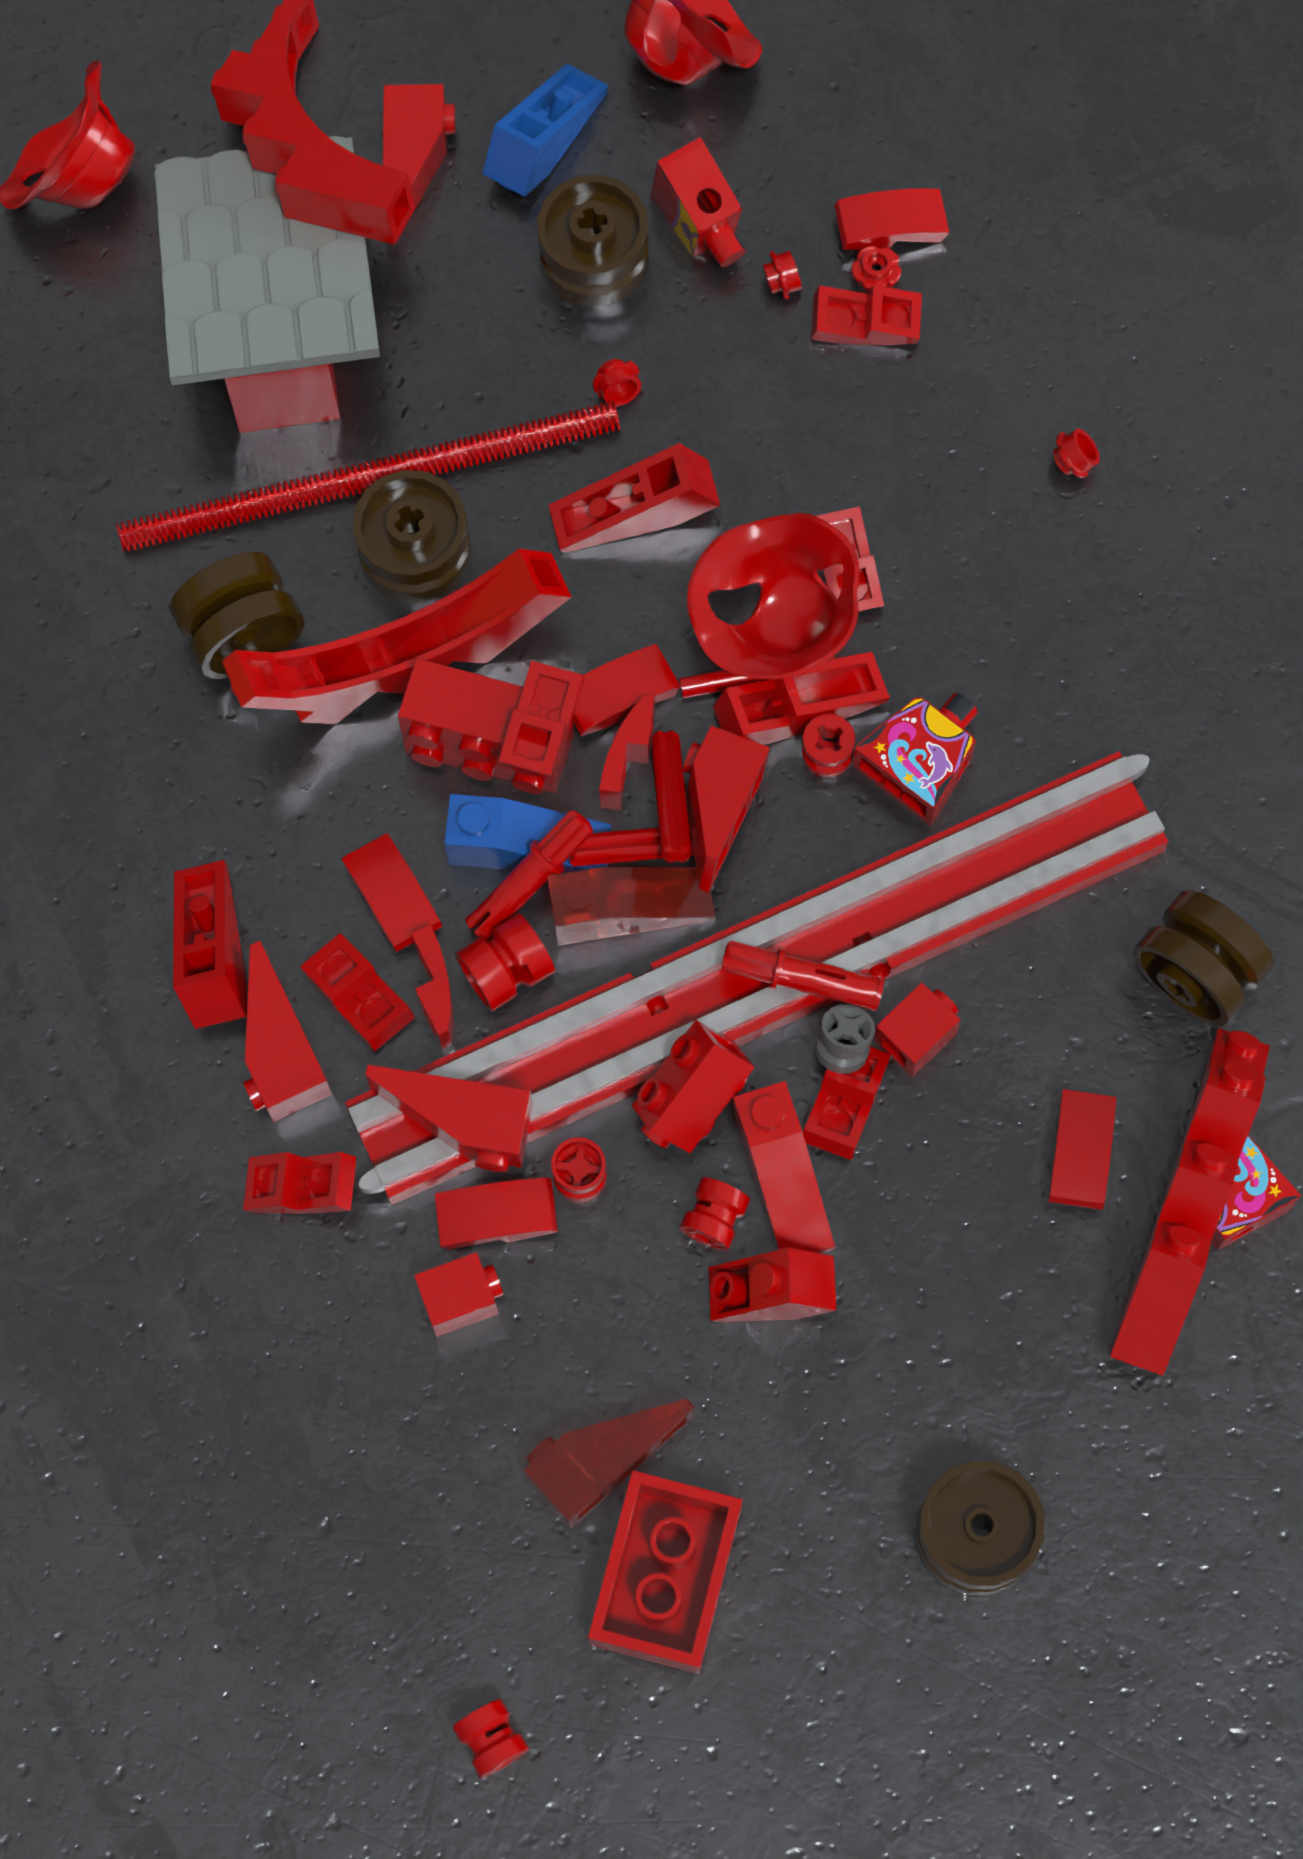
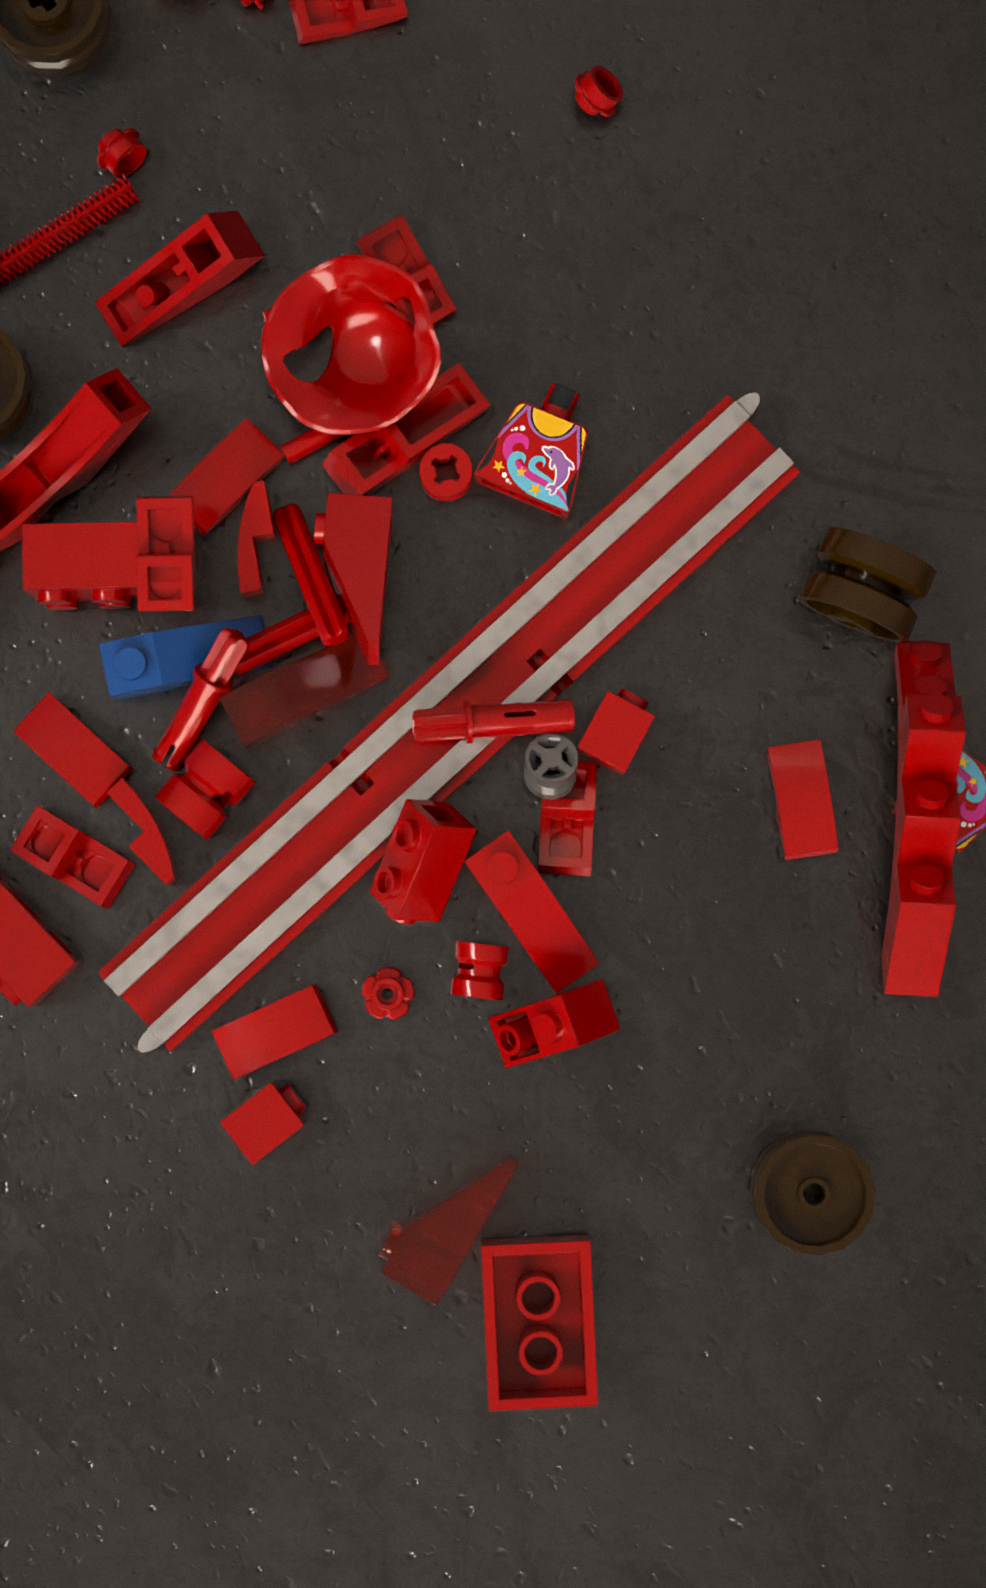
camera: 25 degrees left, 15 degrees up
red slope [243,1152,357,1214] -> none
red slope [365,1064,533,1172] -> none
red wheel [452,1698,530,1779] -> none
red wheel [551,1137,607,1203] -> none
none -> red plate [361,967,414,1020]

